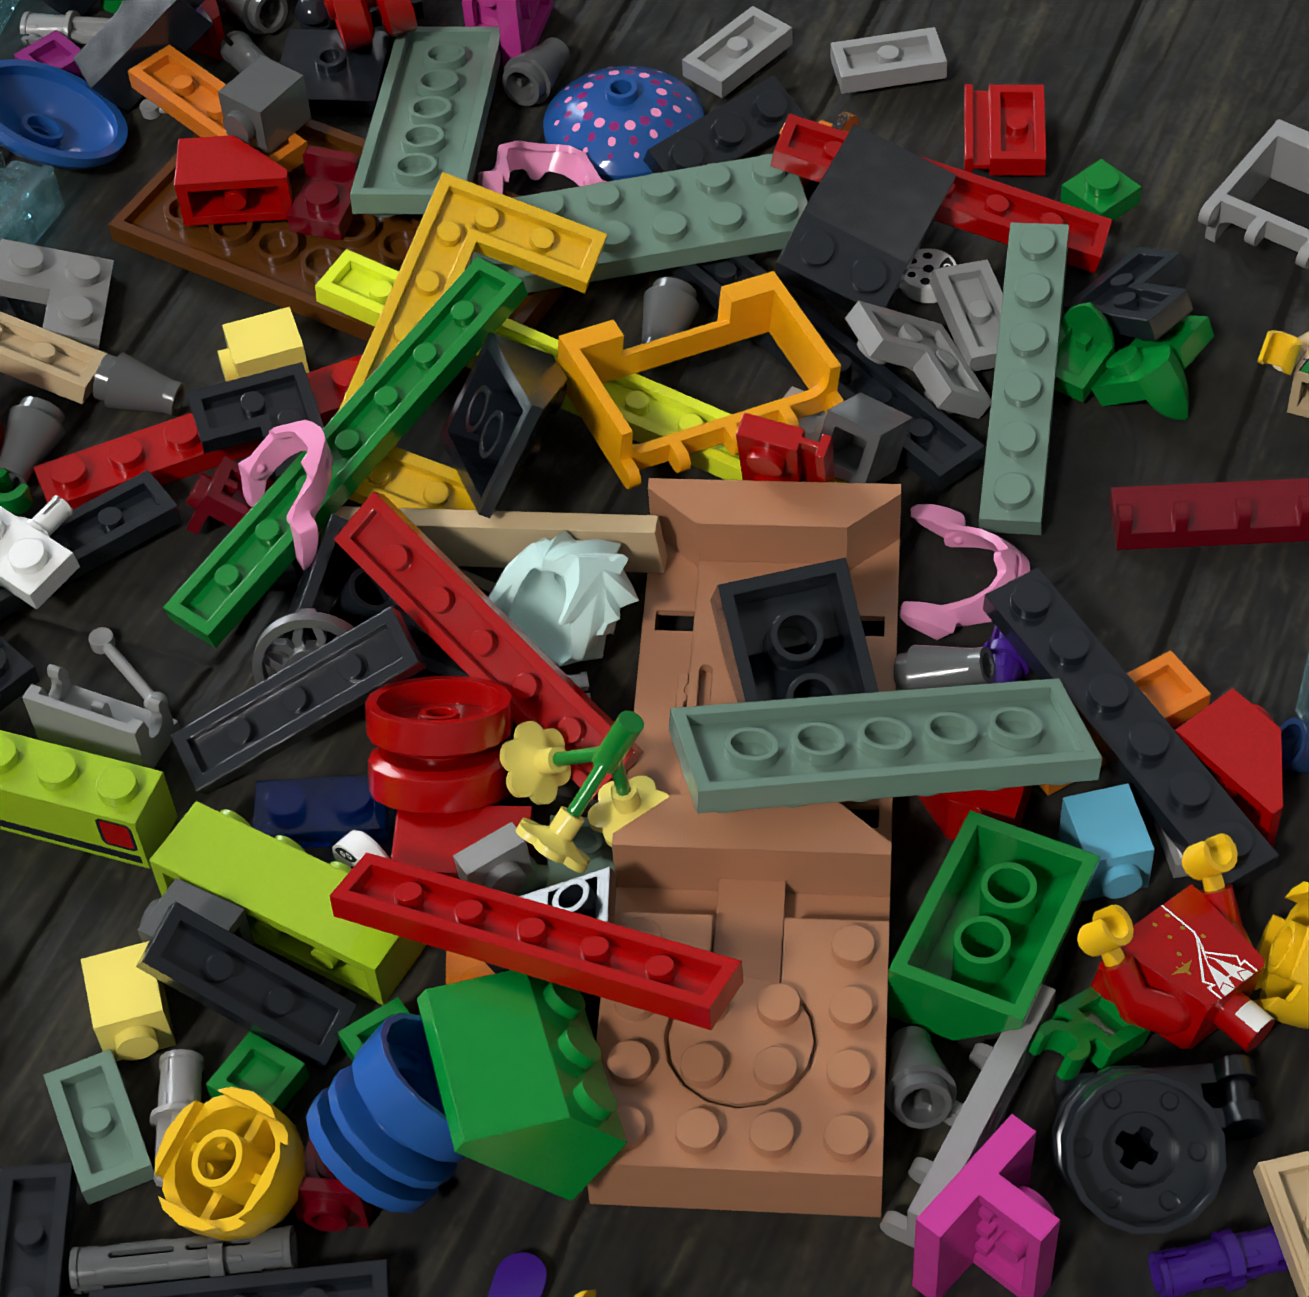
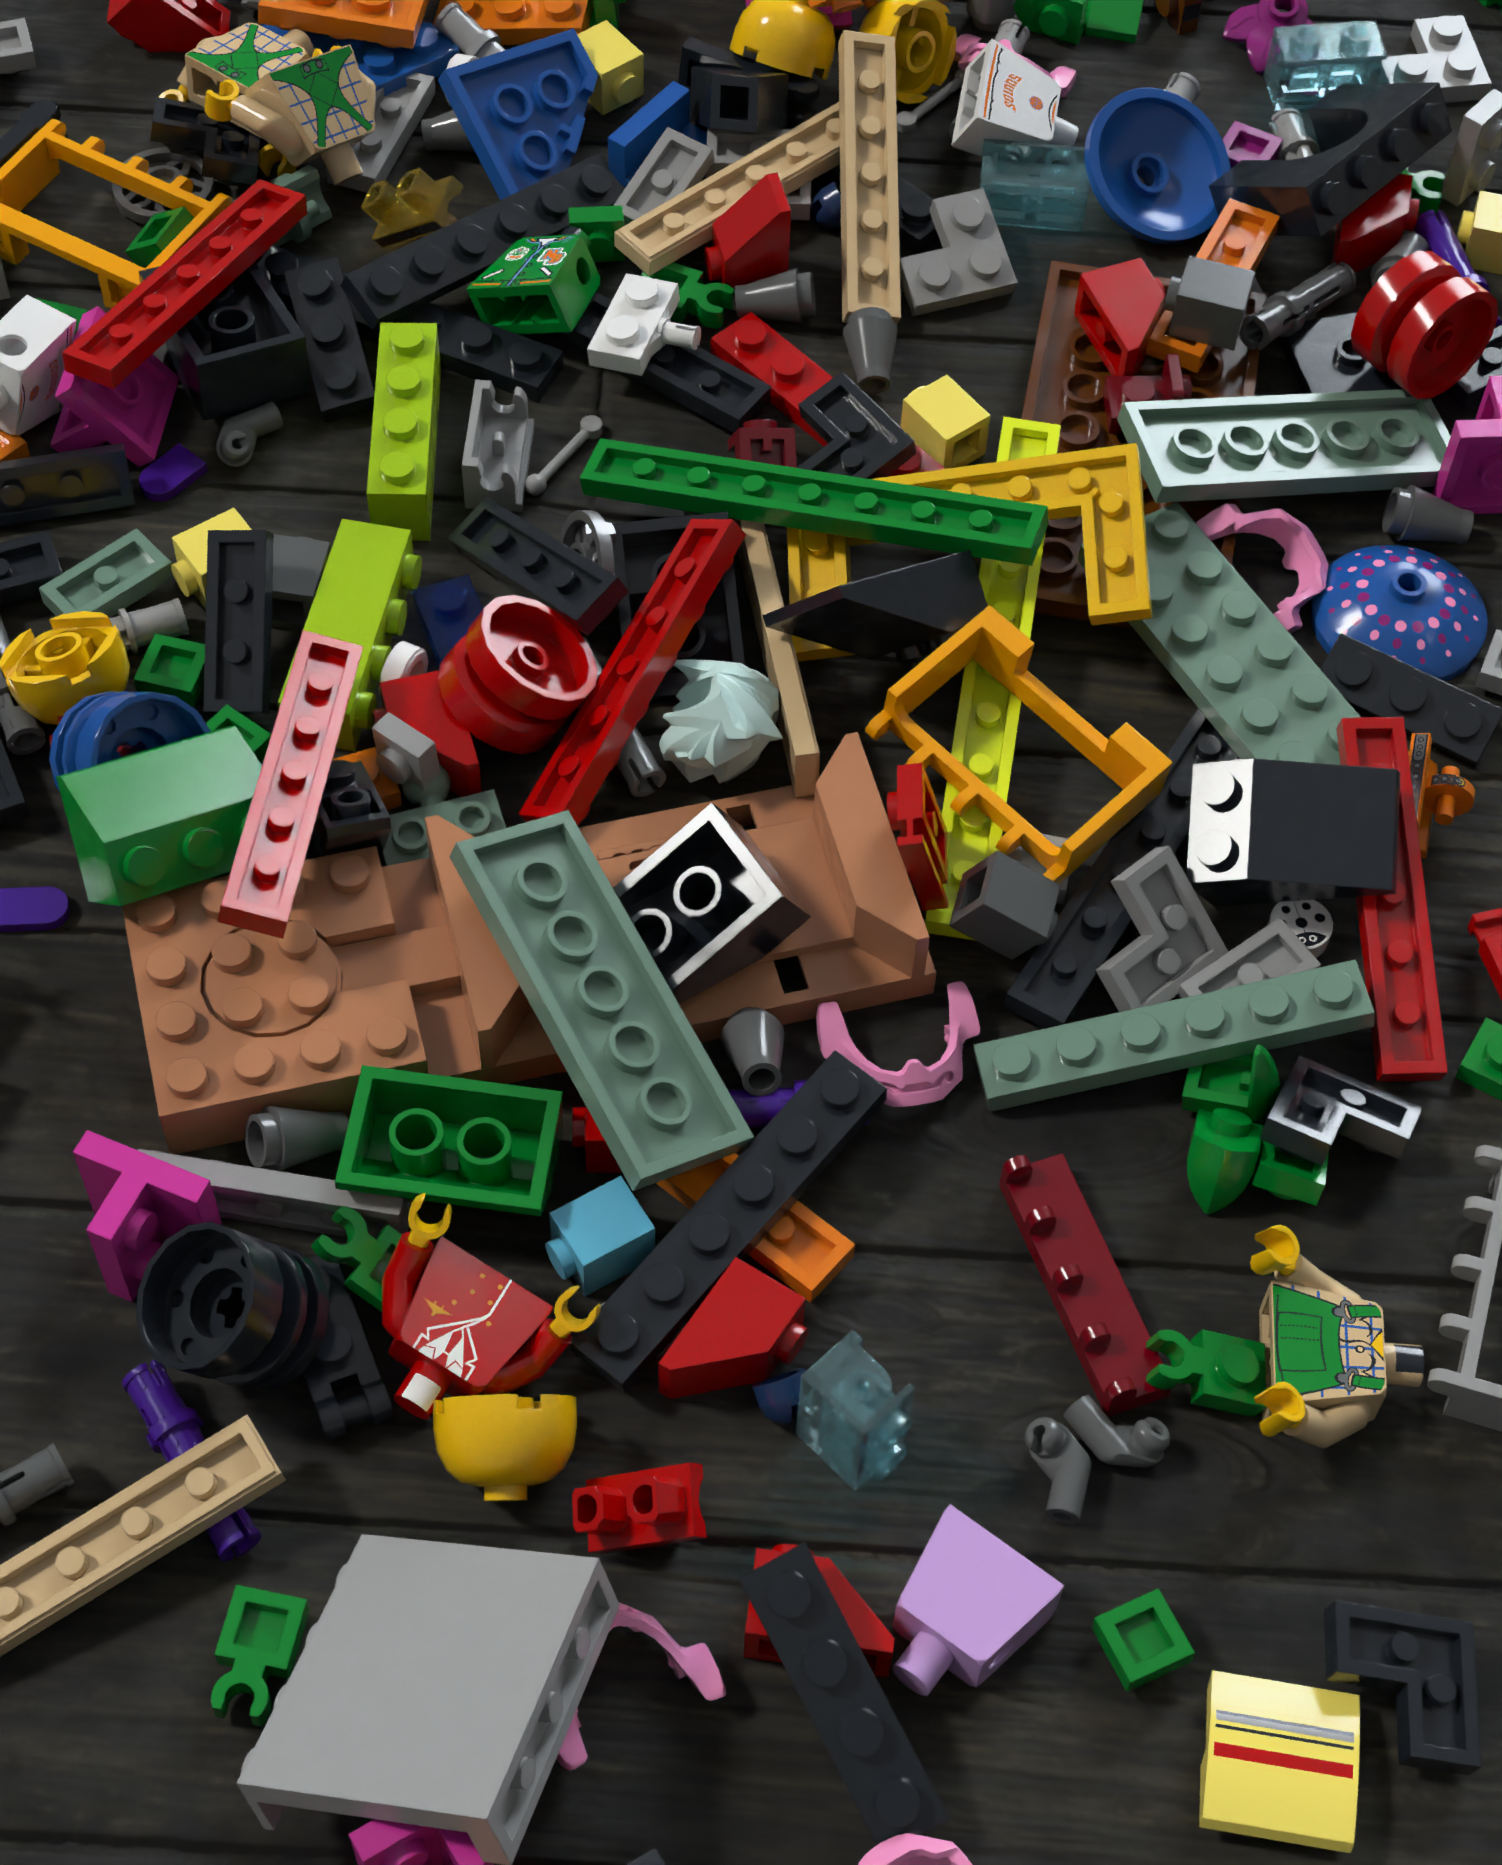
camera: 65 degrees right, 5 degrees up
bright pink helmet [238,420,333,570] -> none
light yellow plant [500,711,670,873] -> none
dark grey cone [642,277,699,367] -> none

